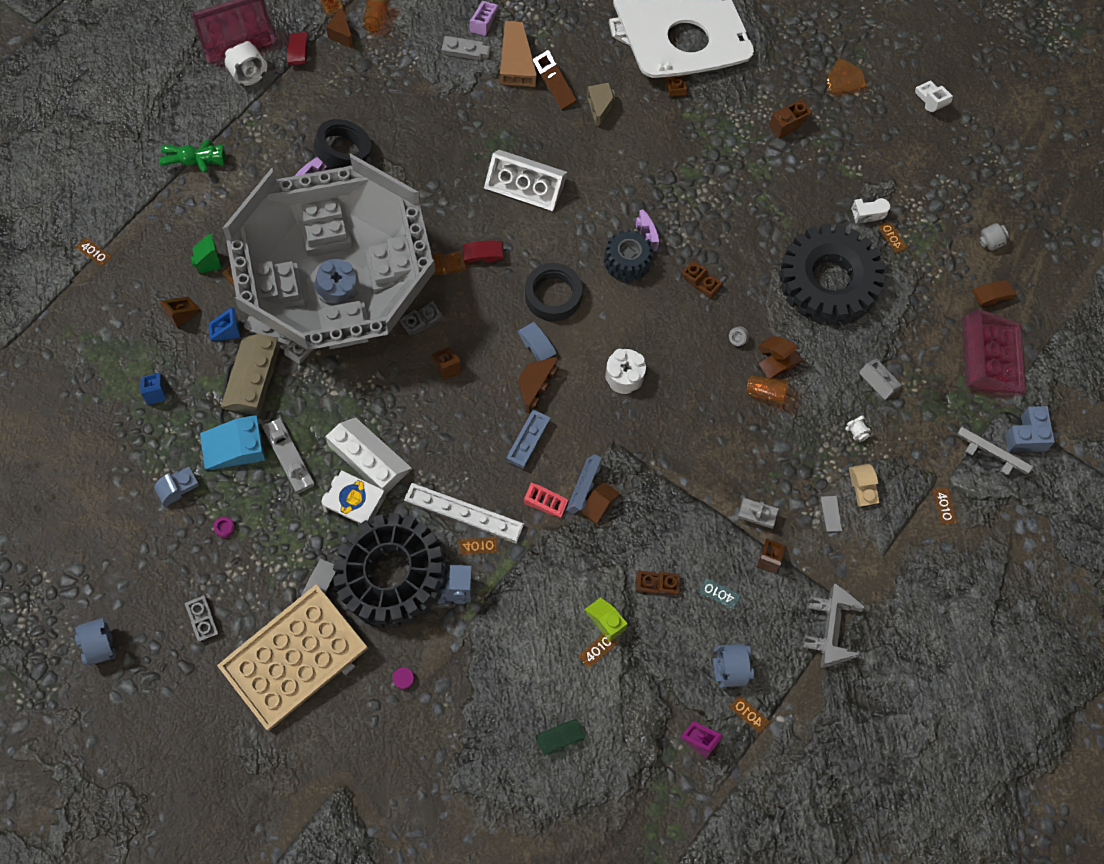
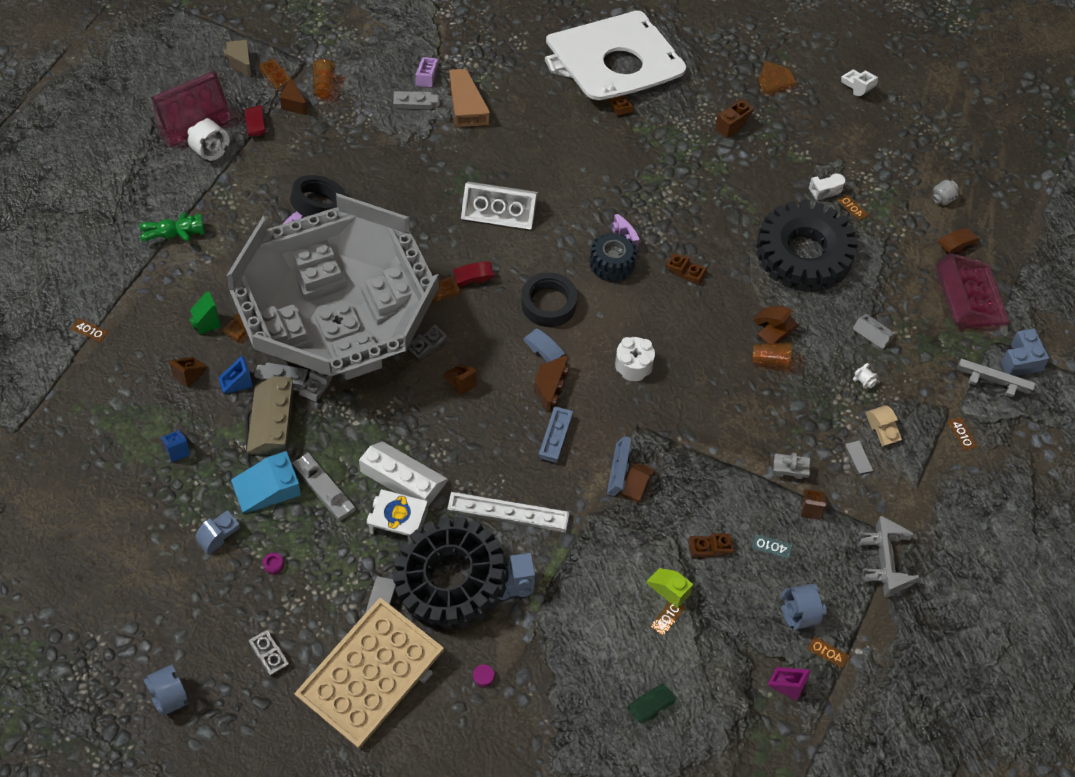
camera: 10 degrees left, 10 degrees down
sand blue brick [315,259,356,303] -> none
clear orange sticker [458,537,498,555] -> none
coral slope [524,482,568,518] -> none
reddish brown slope [533,50,577,110] -> none
dark tan slope [587,83,615,126] -> none
light grey tile [729,326,749,346] -> none

